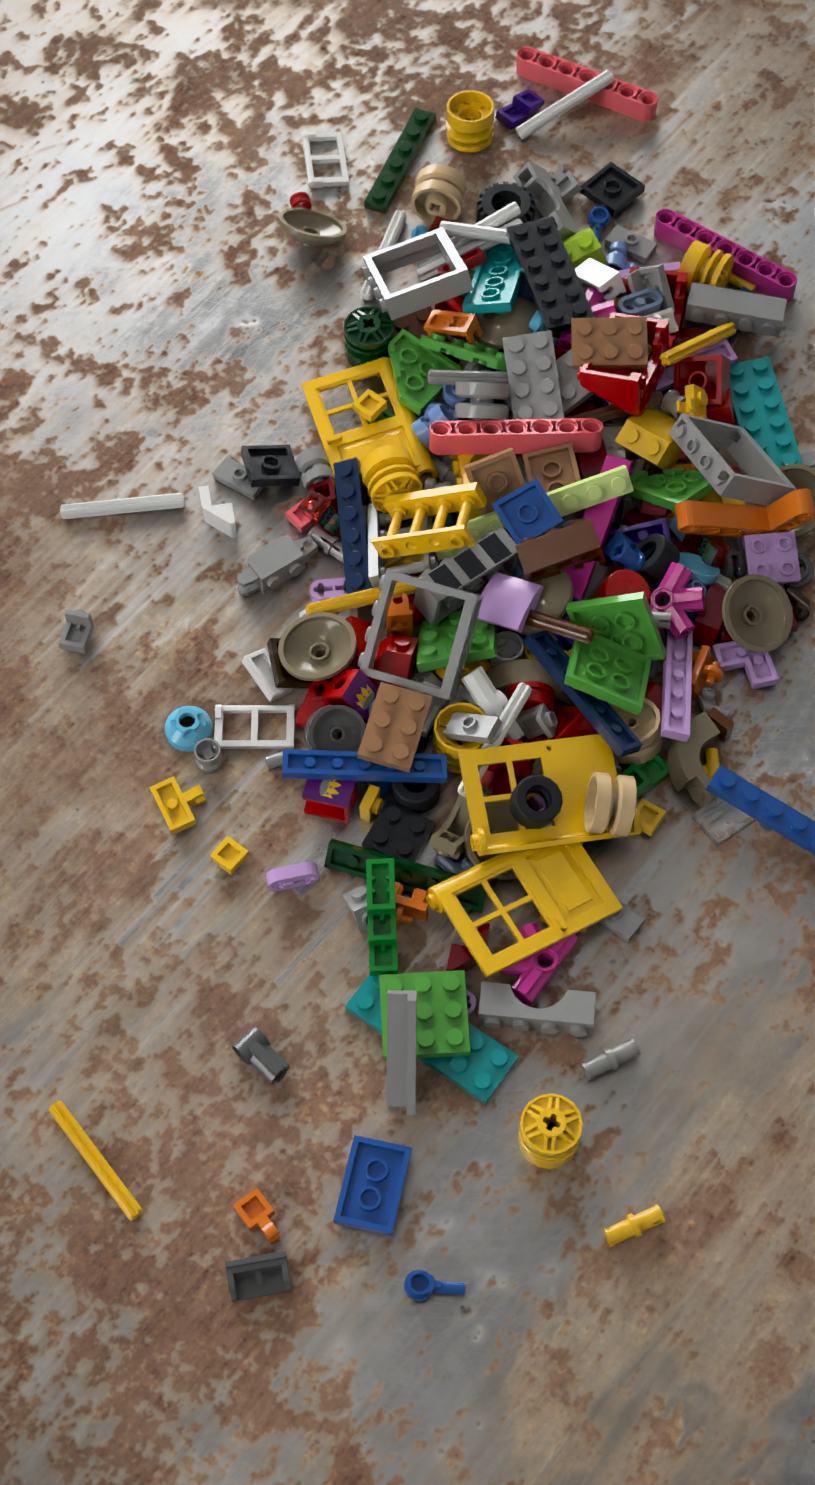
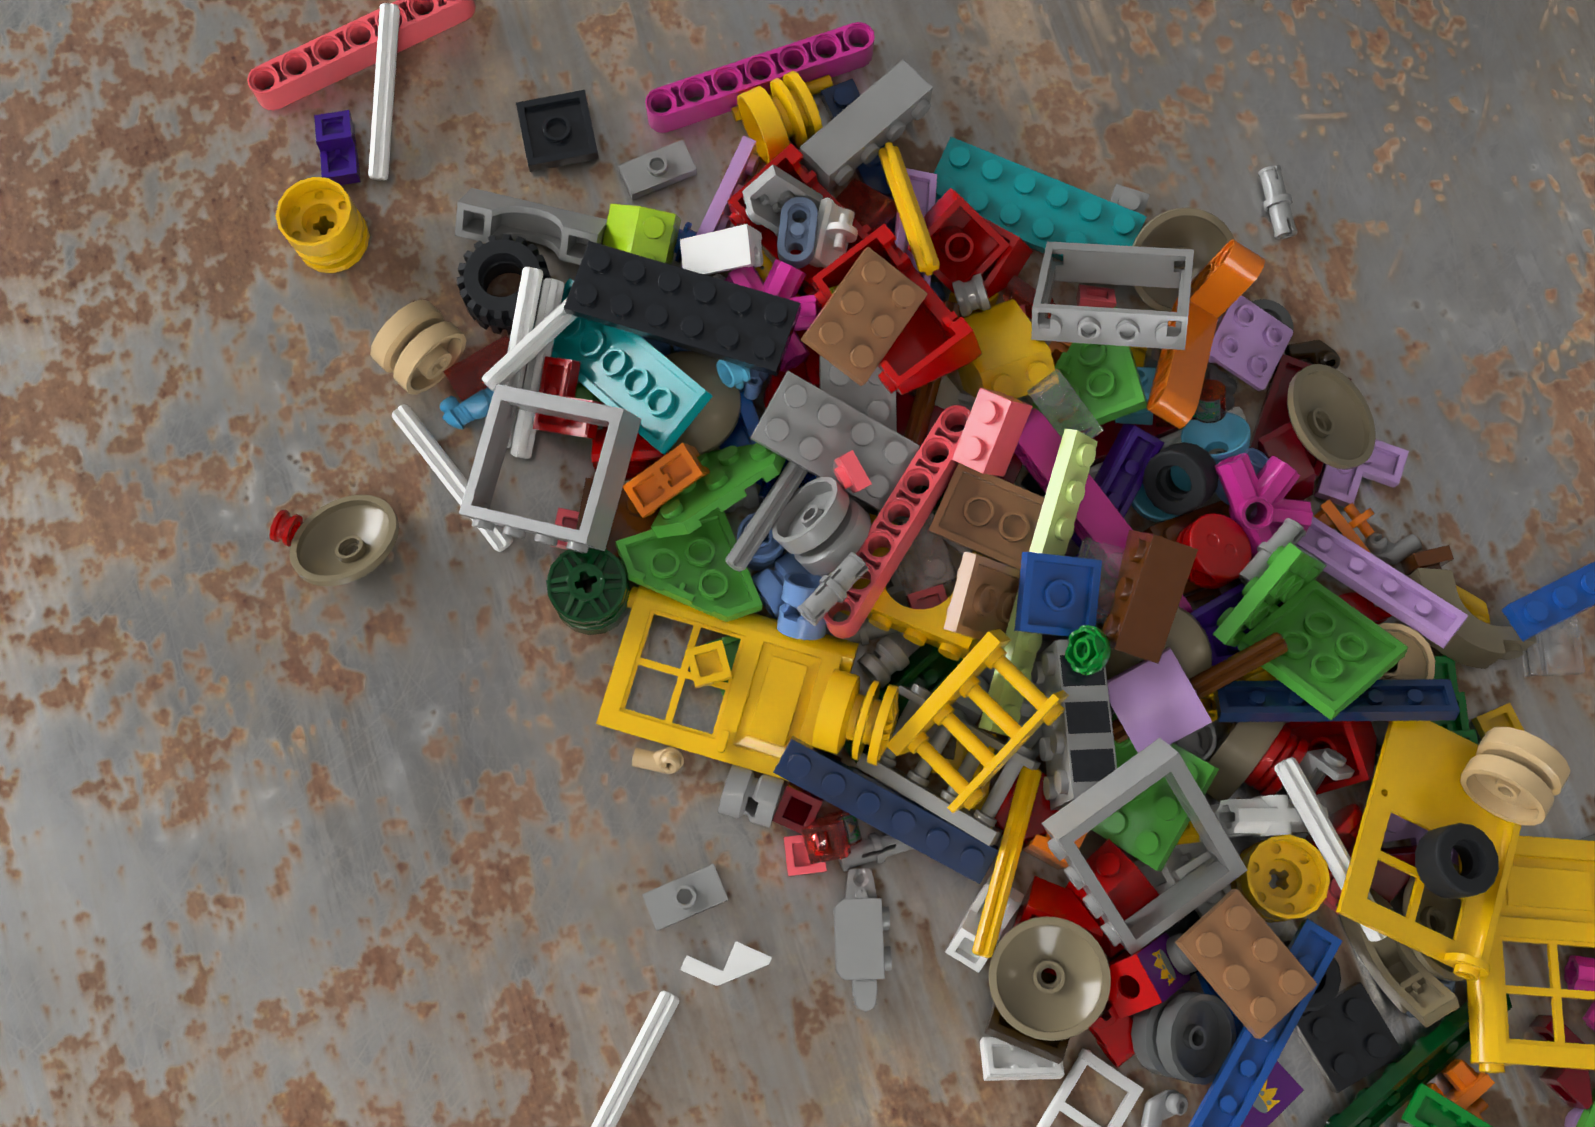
camera: 60 degrees left, 15 degrees up
black plate [241,444,301,487] -> none
white window [301,131,349,188] -> none
lavender beam [310,578,346,603] -> none
yellow plate [359,784,383,822] -> none
dark green plate [364,107,436,214] -> none
light grey plate [443,712,502,744] -> none
light grey plate [548,163,582,204] -> none
blue plate [587,206,611,243] -> none
blue piece [602,530,645,572] -> none
medium blue piece [605,241,638,271] -> none
yellow plate [677,384,708,419] -> none
none -> tan arm [632,747,684,774]
none -> light grey pin [797,552,869,626]
none -> coral plate [834,450,872,493]
none -> coral brick [952,388,1033,477]
none -> clear slope [1027,369,1103,438]
none -> green plate [1065,625,1111,676]

